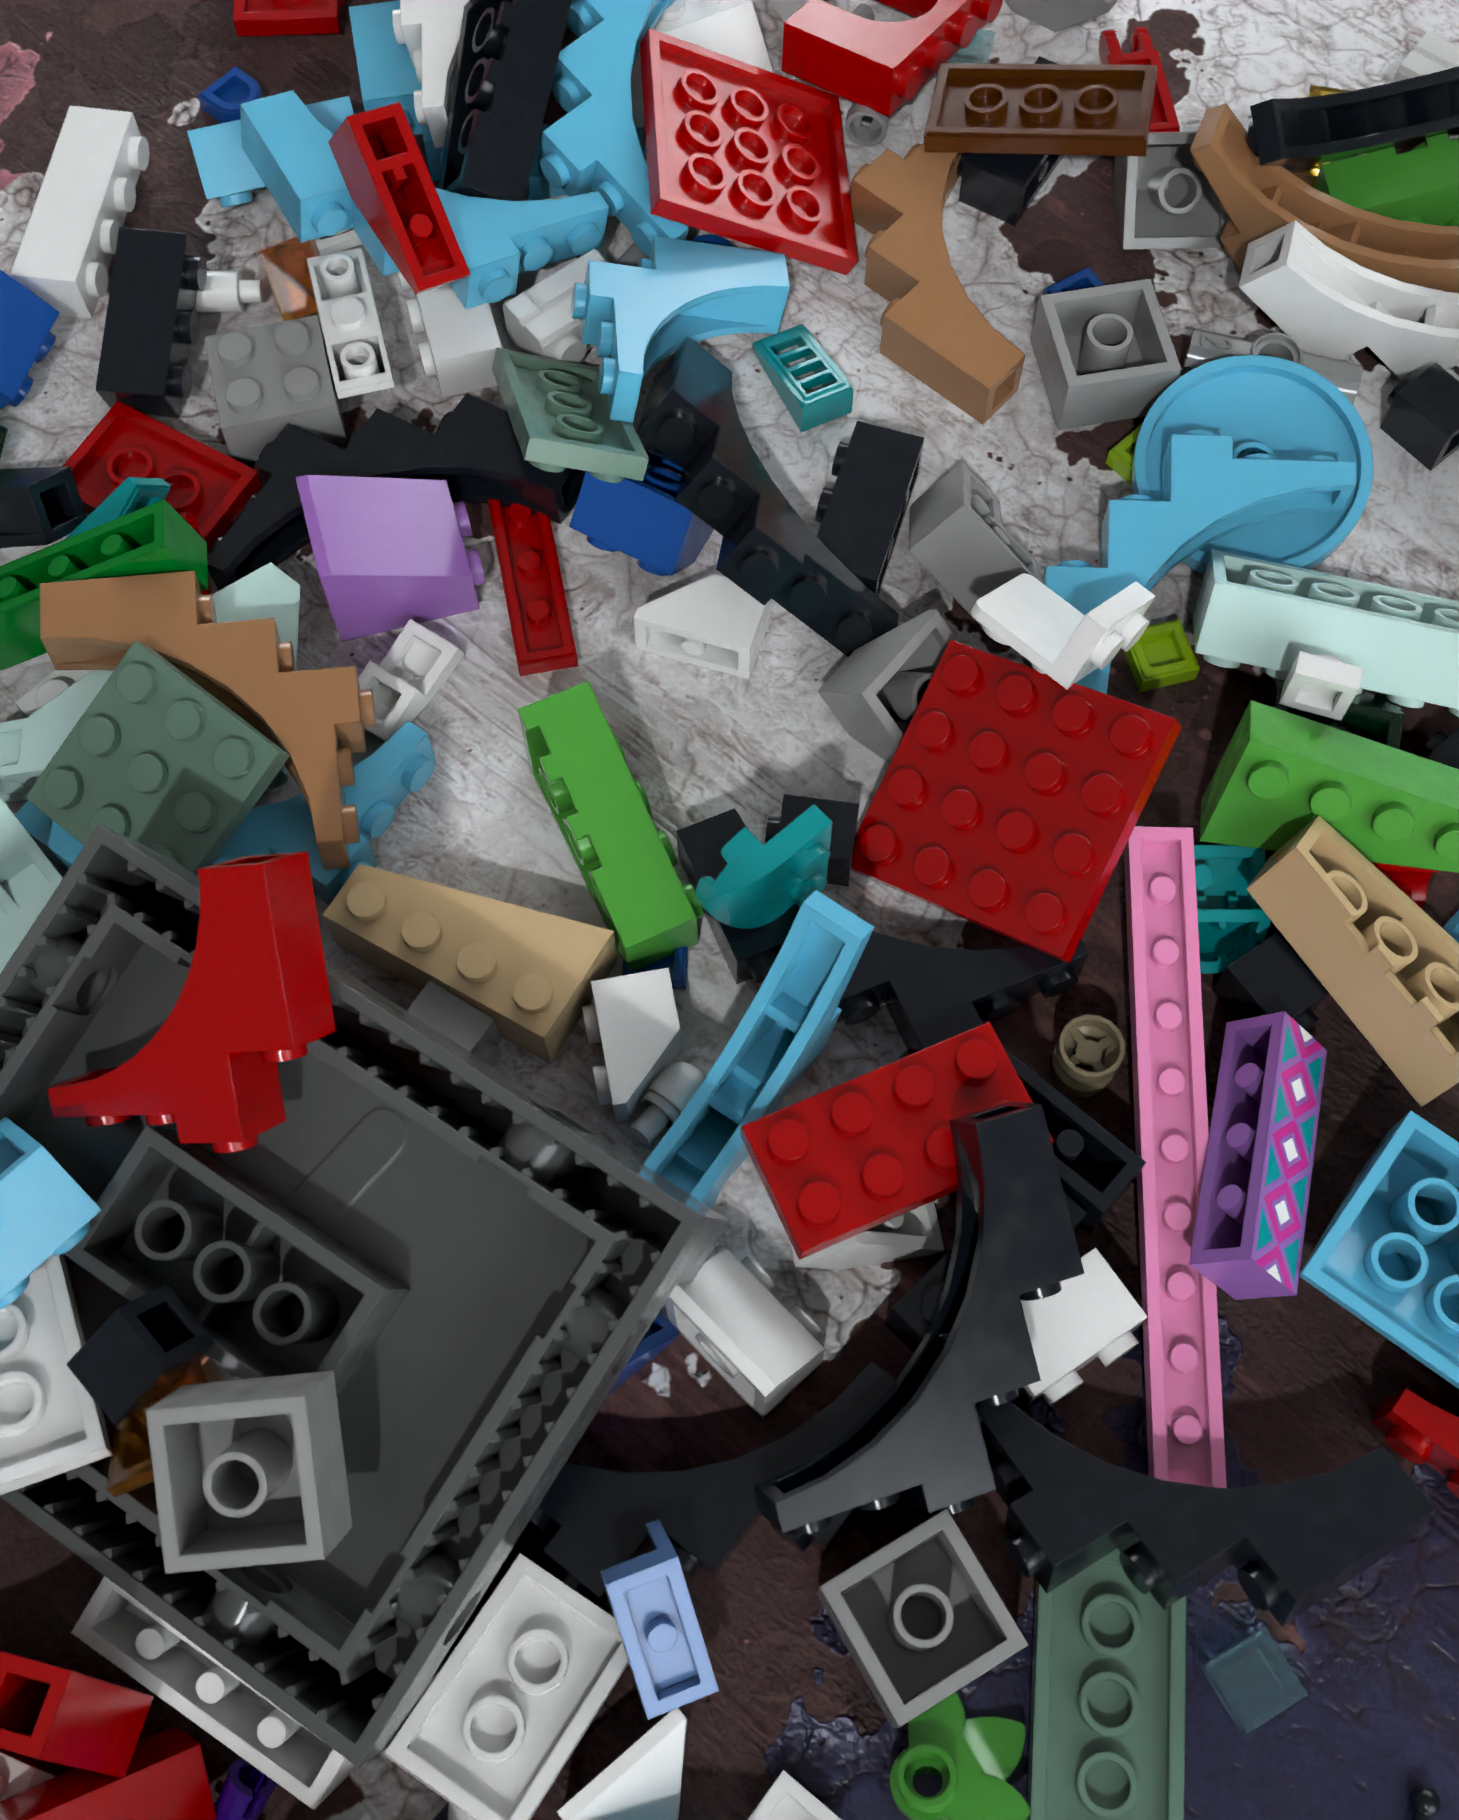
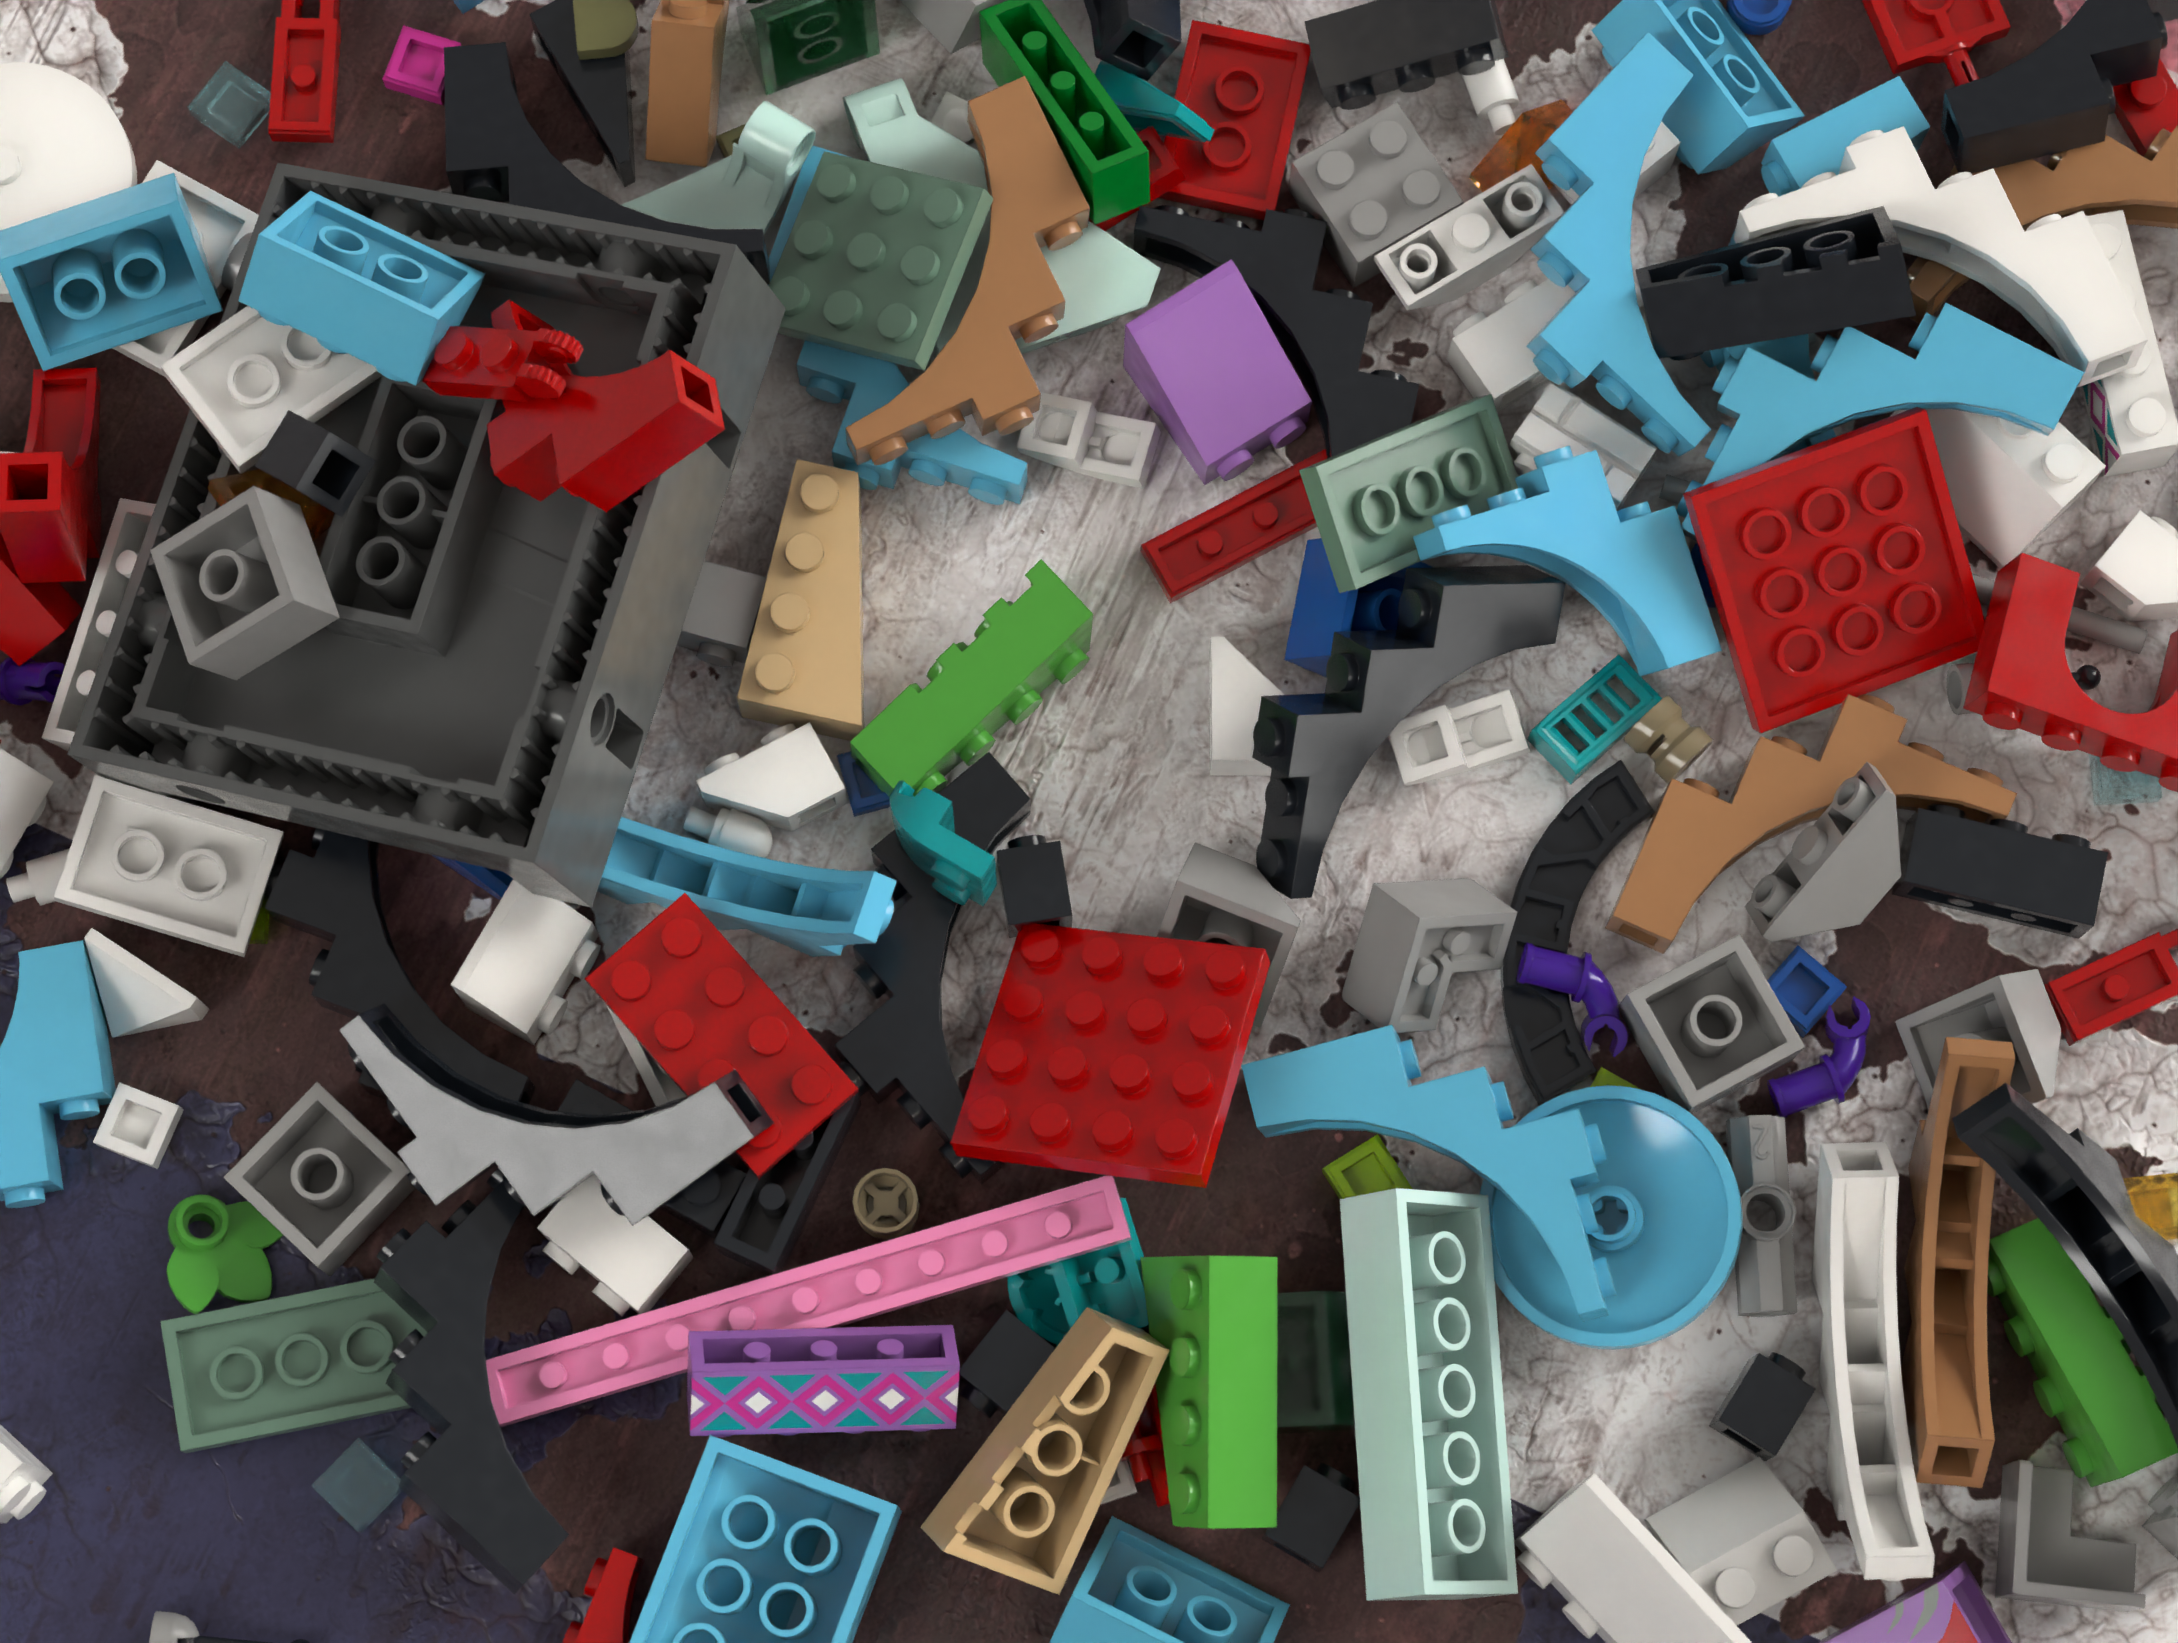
camera: 70 degrees right, 10 degrees up
red slope [328,102,471,294] -> none
medium blue panel [600,1519,719,1720] -> none
black brick [815,421,924,596] -> none
reddish brown tile [924,63,1157,156] -> none
white bracket [971,573,1156,690] -> none
white plate [1279,651,1364,721] -> none
none -> red hinge [422,326,584,402]
none -> white slope [1389,689,1531,786]
none -> black tile [1500,760,1655,1106]
none -> dark purple piece [1517,943,1628,1057]
none -> dark tan wheel [1623,695,1713,784]
none -> light grey slope [1744,762,1901,942]
none -> dark purple piece [1767,996,1871,1118]

